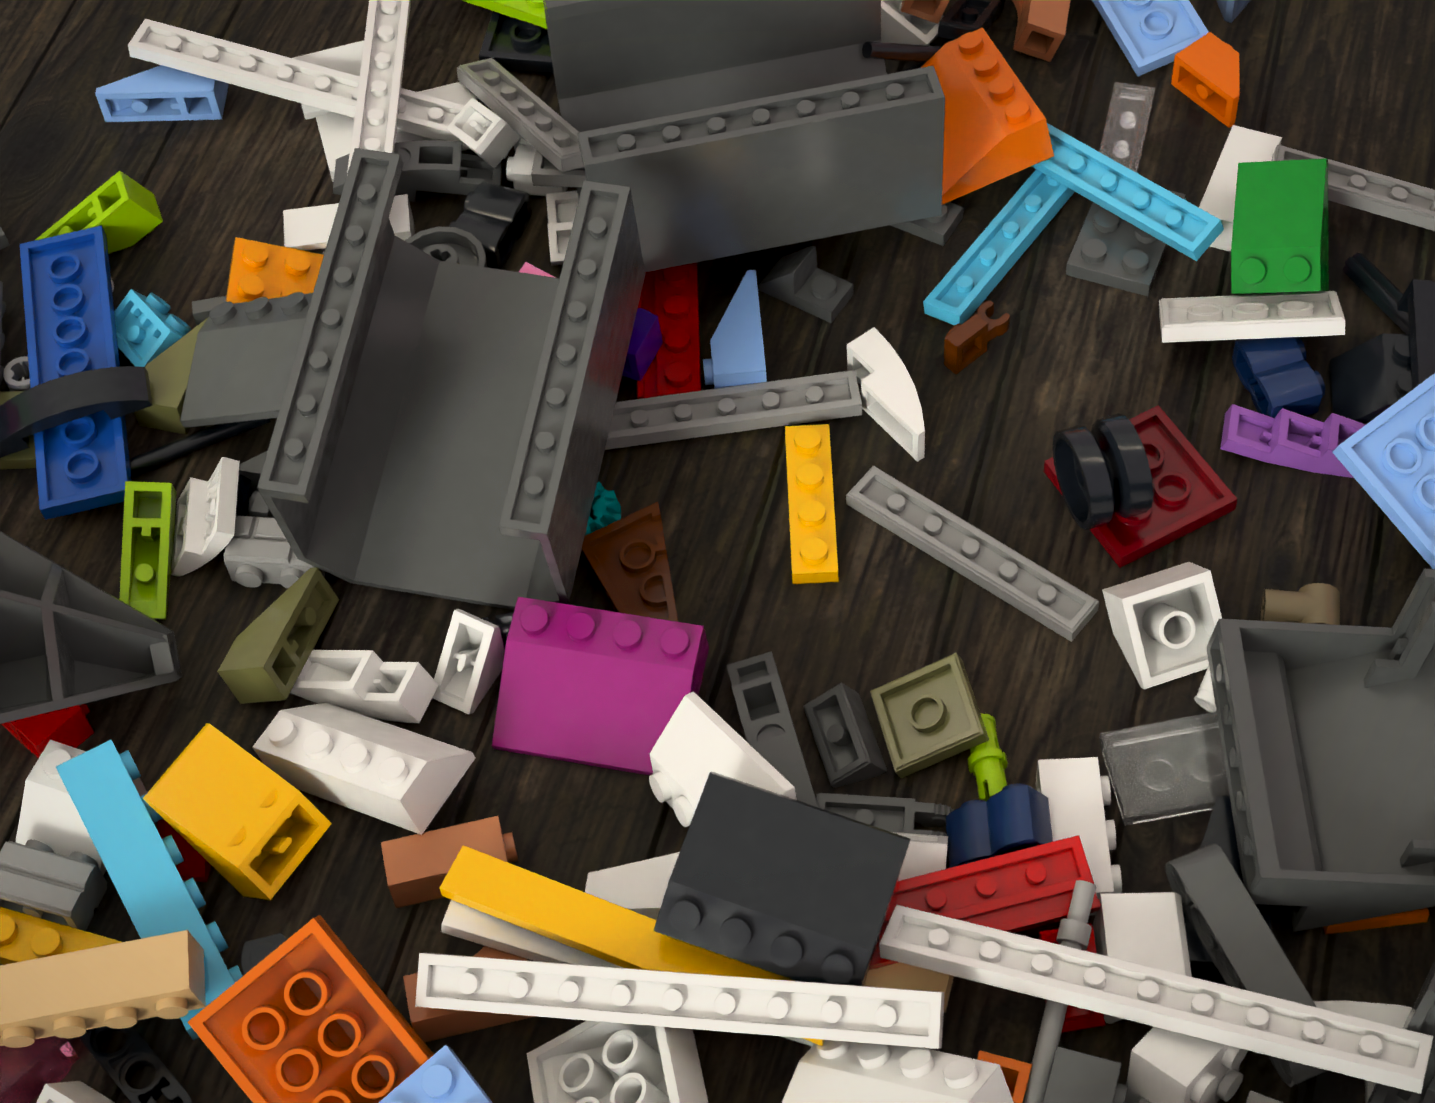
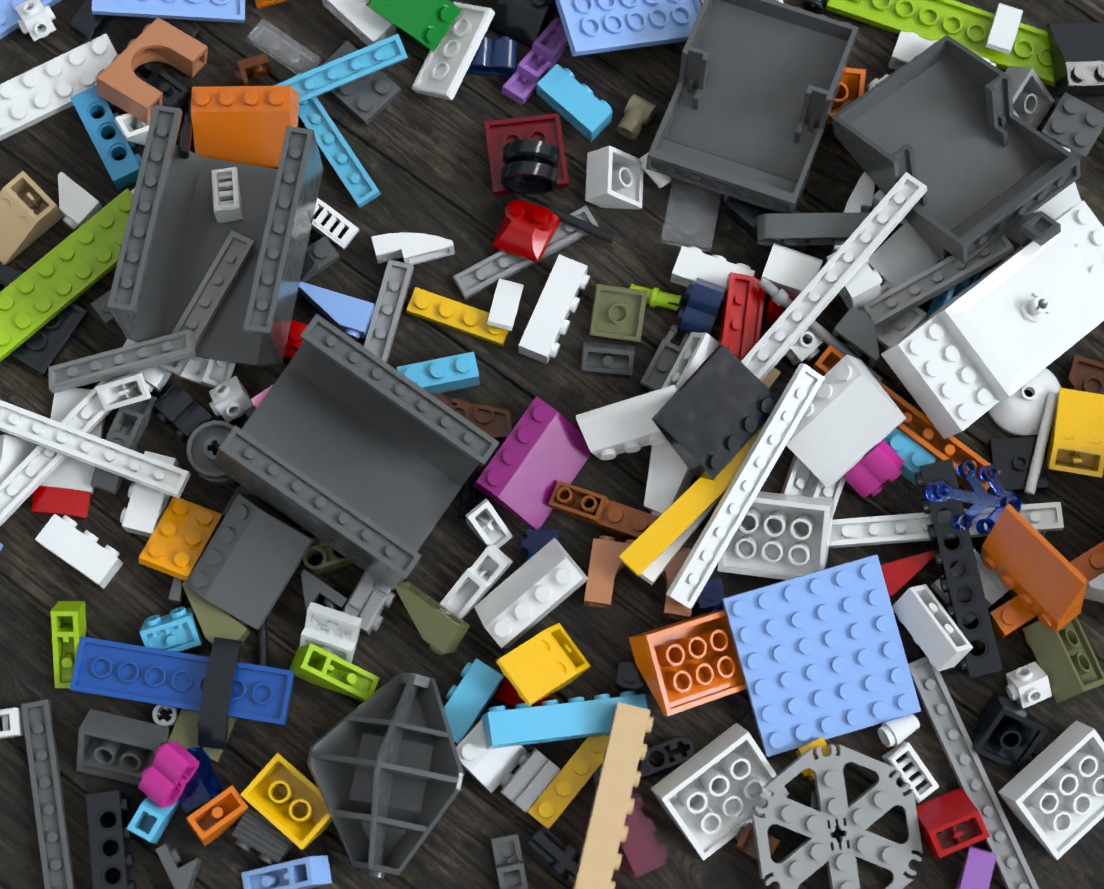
camera: 75 degrees left, 20 degrees up
dark grey slope [726,651,819,808] -> none
reddish brown plate [944,300,1010,374] -> none
none -> red slope [31,486,91,519]
none -> white brick [35,514,123,589]
none -> white brick [209,376,255,423]
none -> reddish brown bracket [235,53,272,86]
none -> white slope [311,198,359,250]
none -> medium azure brick [397,352,480,394]
none -> medium azure brick [444,658,504,746]
none -> white slope [487,278,524,331]
none -> red slope [492,200,560,263]
none -> white brick [518,255,590,364]
none -> black bar [519,193,615,244]
none -> clear blue bracket [522,527,559,559]
none -> medium azure brick [536,64,612,142]
none -> dark orange slope [548,480,658,539]
none -> clear blue bracket [697,578,725,611]
none -> white brick [785,328,823,365]

